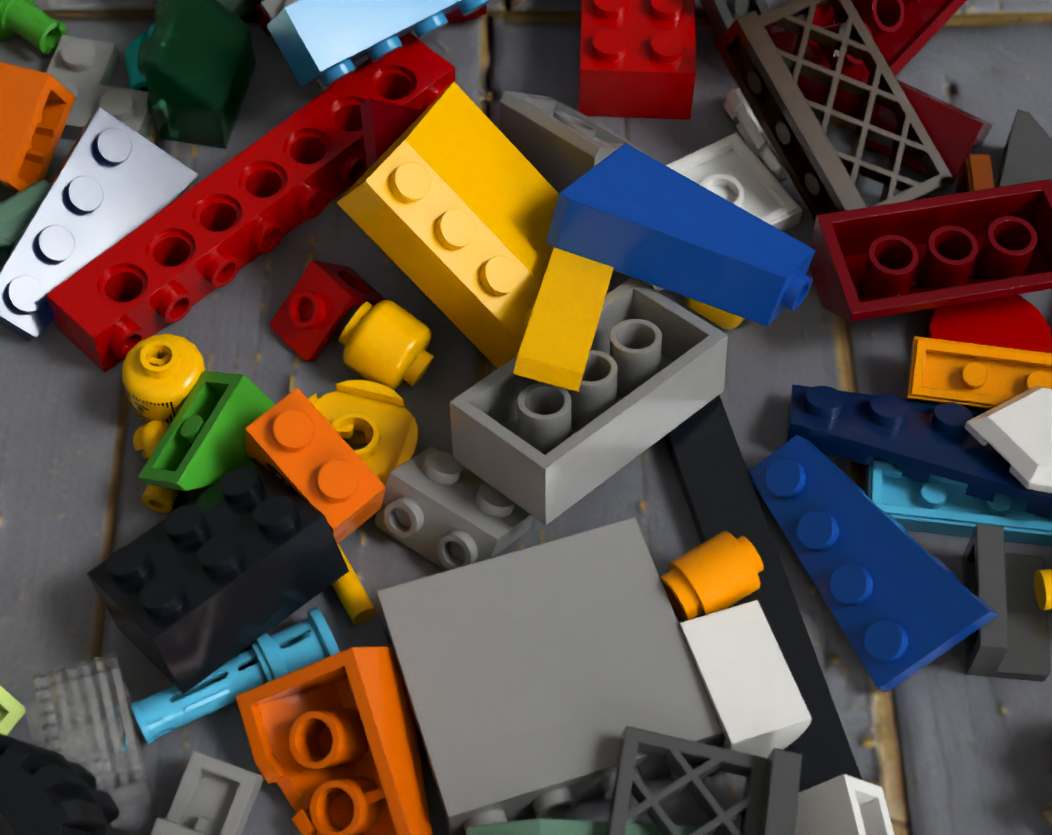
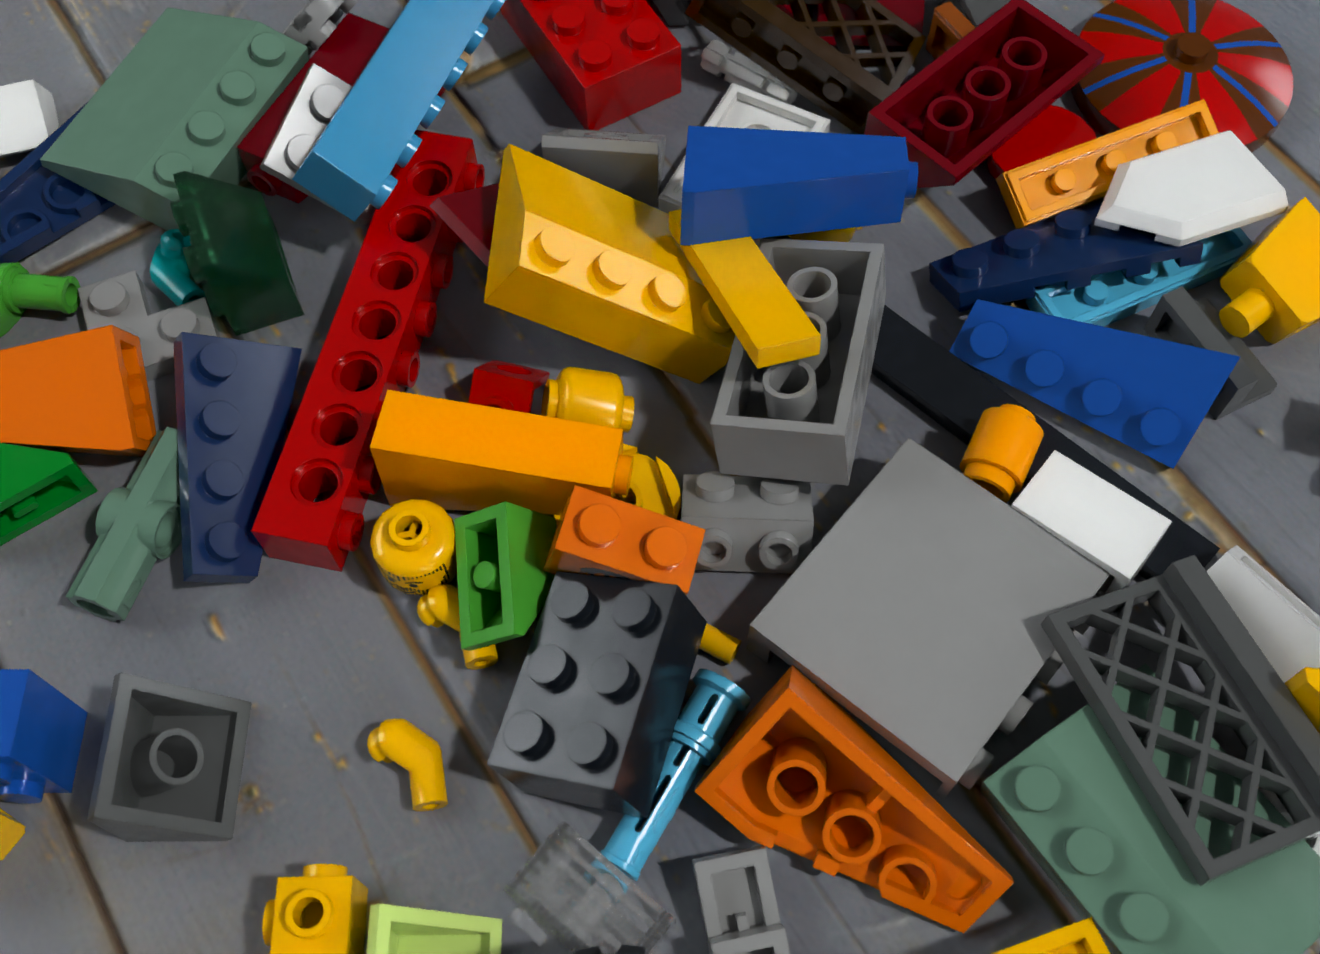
camera: 30 degrees left, 5 degrees up
none -> yellow arm [367,718,448,811]
none -> light orange slope [370,389,634,515]

